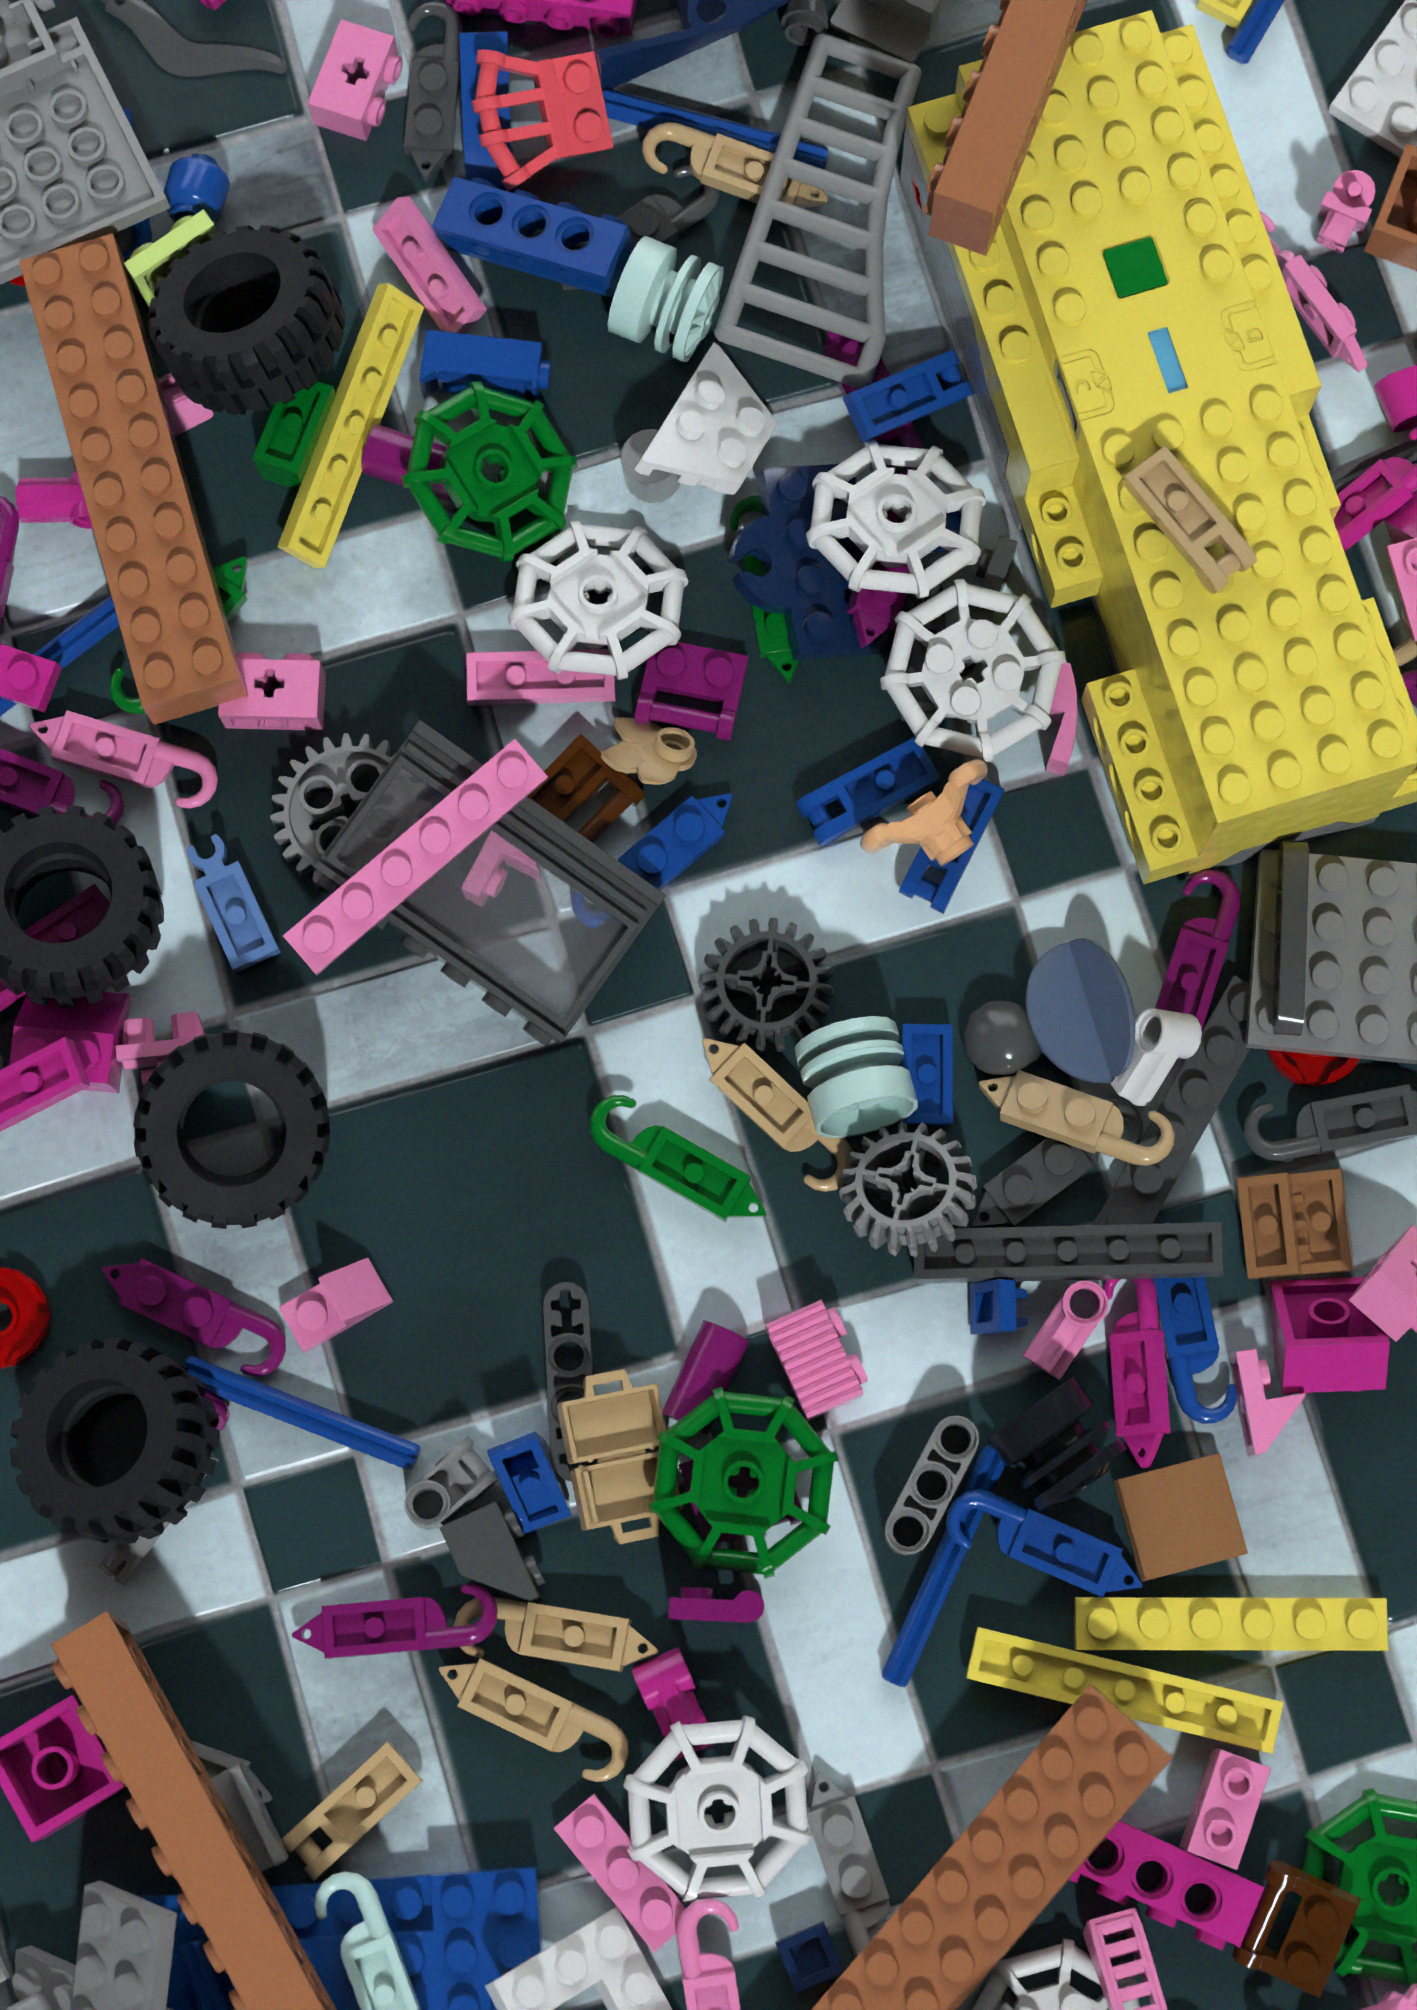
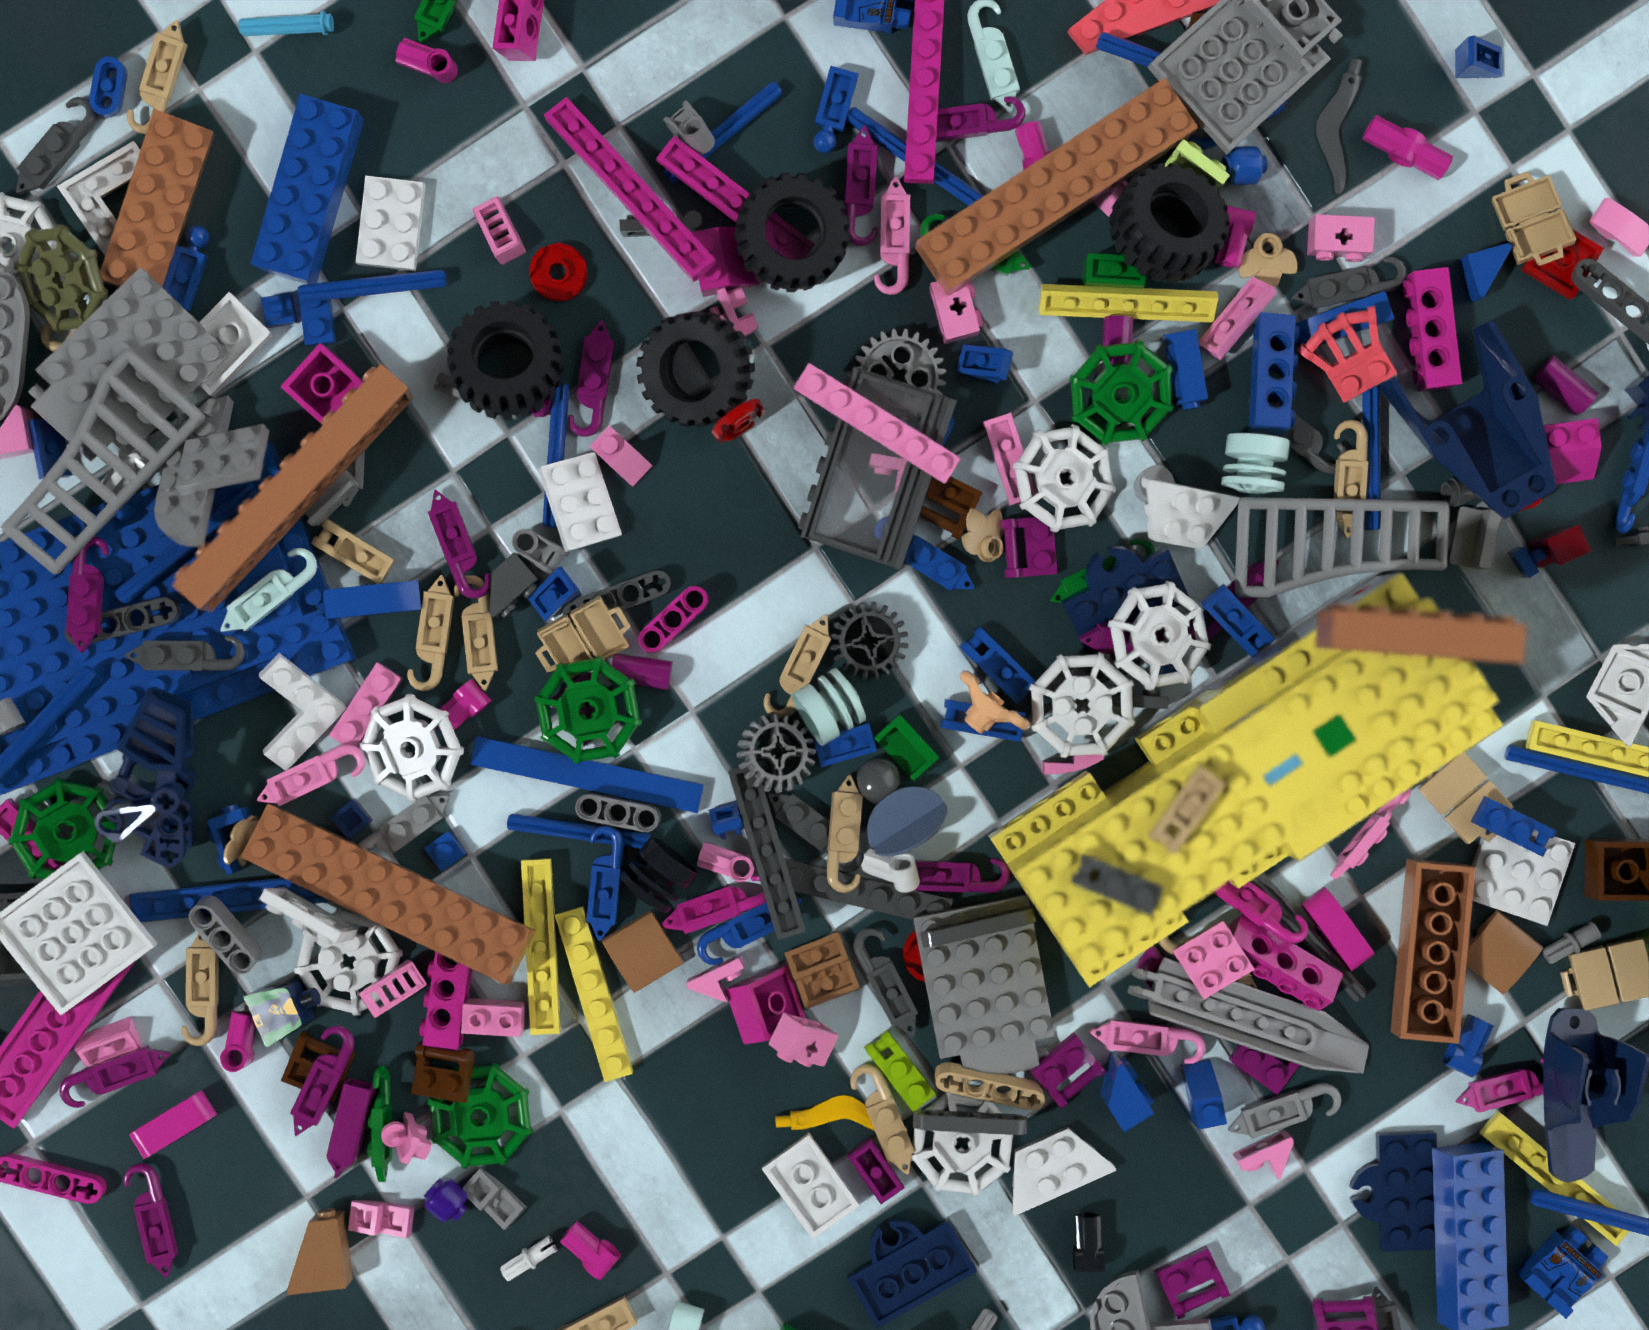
camera: 70 degrees right, 10 degrees up
medium blue plate [187,834,281,973] -> none
green plate [589,1095,766,1222] -> none
magenta plate [669,1587,764,1623] -> none
bright pink brick [765,1300,868,1421] -> none
bright pink hips [1316,170,1376,254] -> none
none -> blue slope [322,580,421,619]
none -> blue plate [424,830,467,872]
none -> blue tile [470,736,704,813]
none -> white plate [538,452,622,553]
none -> dark pink beam [638,586,709,653]
none -> red tile [712,399,766,443]
none -> green panel [873,713,939,781]
none -> blue slope [956,344,1014,384]
none -> dark grey plate [1070,853,1163,916]
none -> dark pink piece [1214,205,1256,268]
none -> tan plate [1238,233,1297,289]
none -> tan piece [1418,752,1513,844]
none -> blue plate [1470,796,1557,857]

